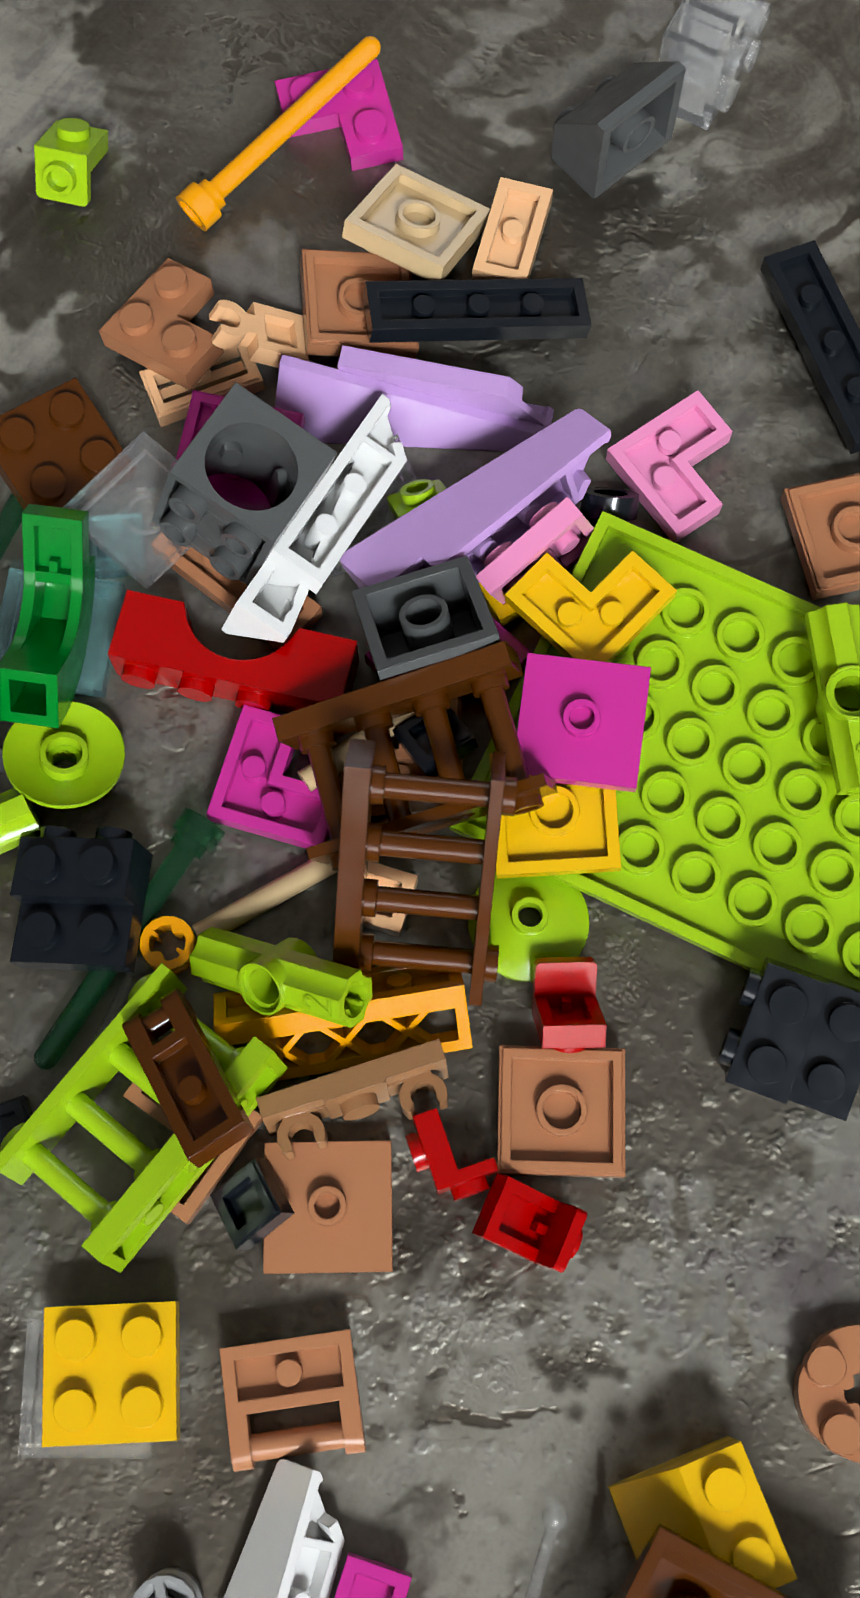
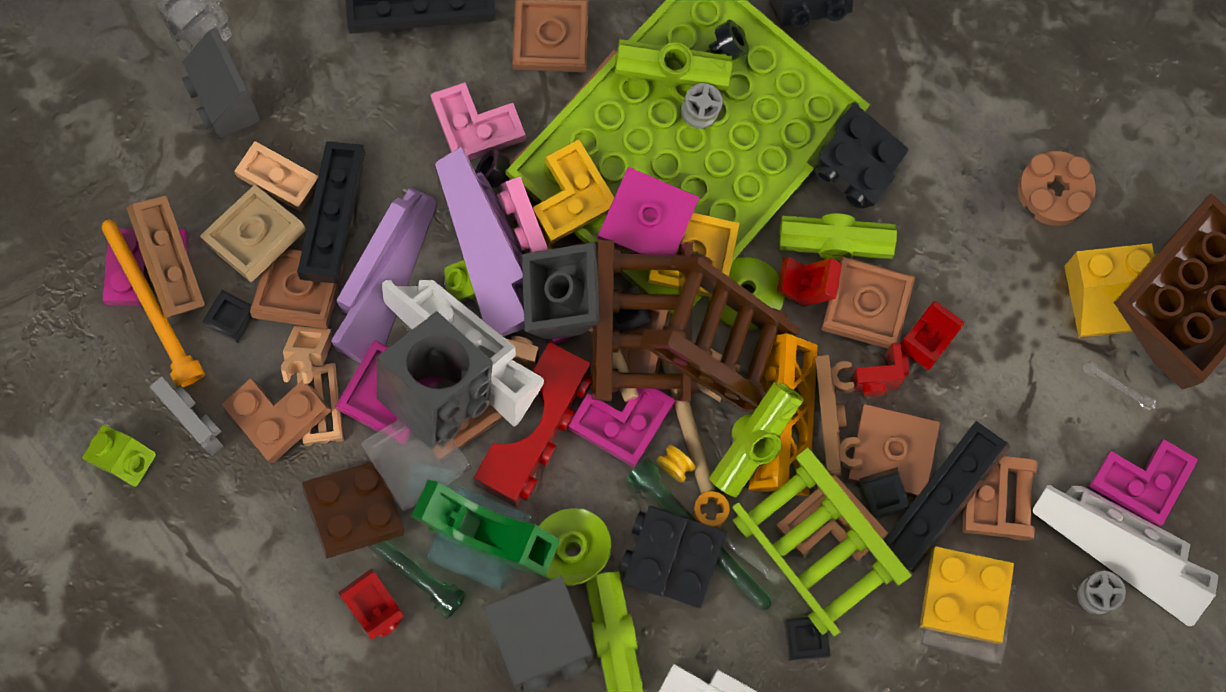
camera: 80 degrees left, 0 degrees up
reddish brown plate [122,988,255,1168] -> none
none -> medium nougat plate [126,195,205,318]
none -> light grey plate [149,376,224,457]
none -> black tile [202,290,253,343]
none -> light nougat plate [505,336,539,371]
none -> yellow bush [656,445,696,483]
none -> light grey wheel [681,83,723,129]
none -> lime piece [778,213,897,261]
none -> black plate [884,421,1010,573]

